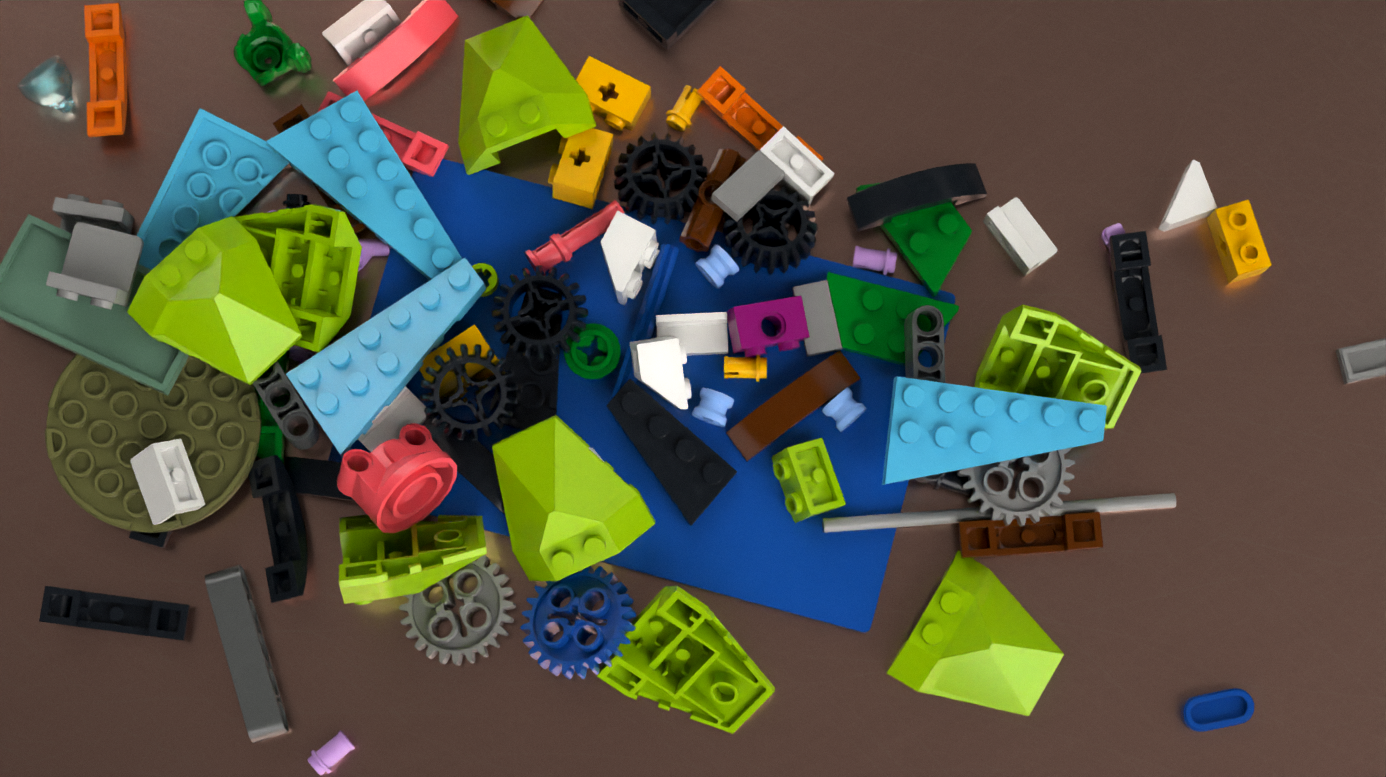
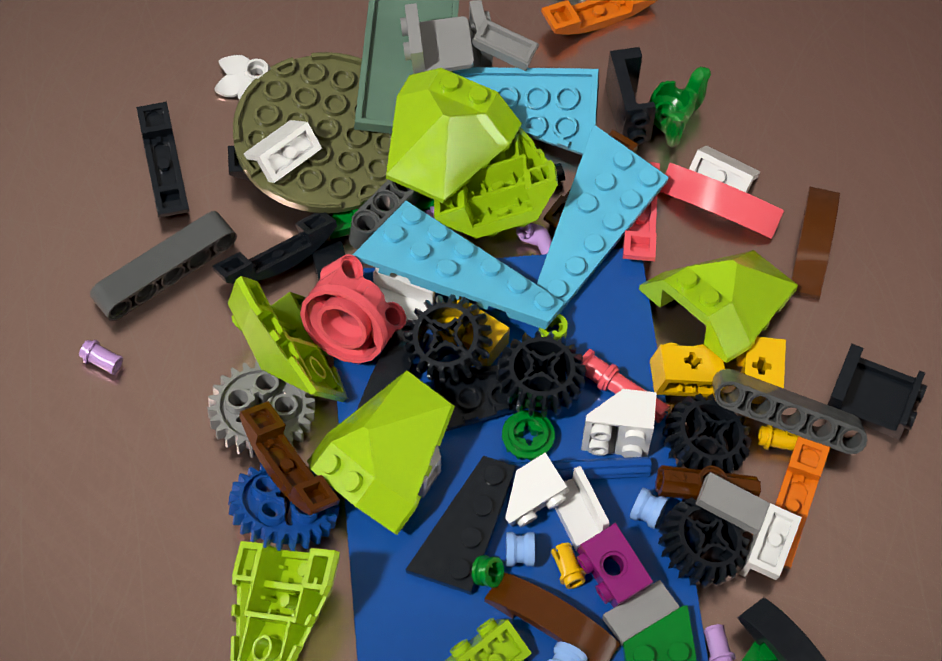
camera: 65 degrees right, 20 degrees down
none -> white plate [214,55,270,100]
none -> reddish brown slope [239,401,340,515]
none -> light grey tile [471,19,539,71]
none -> green bush [472,555,504,588]
none -> black panel [605,47,656,145]
none -> dark grey beam [712,369,868,454]

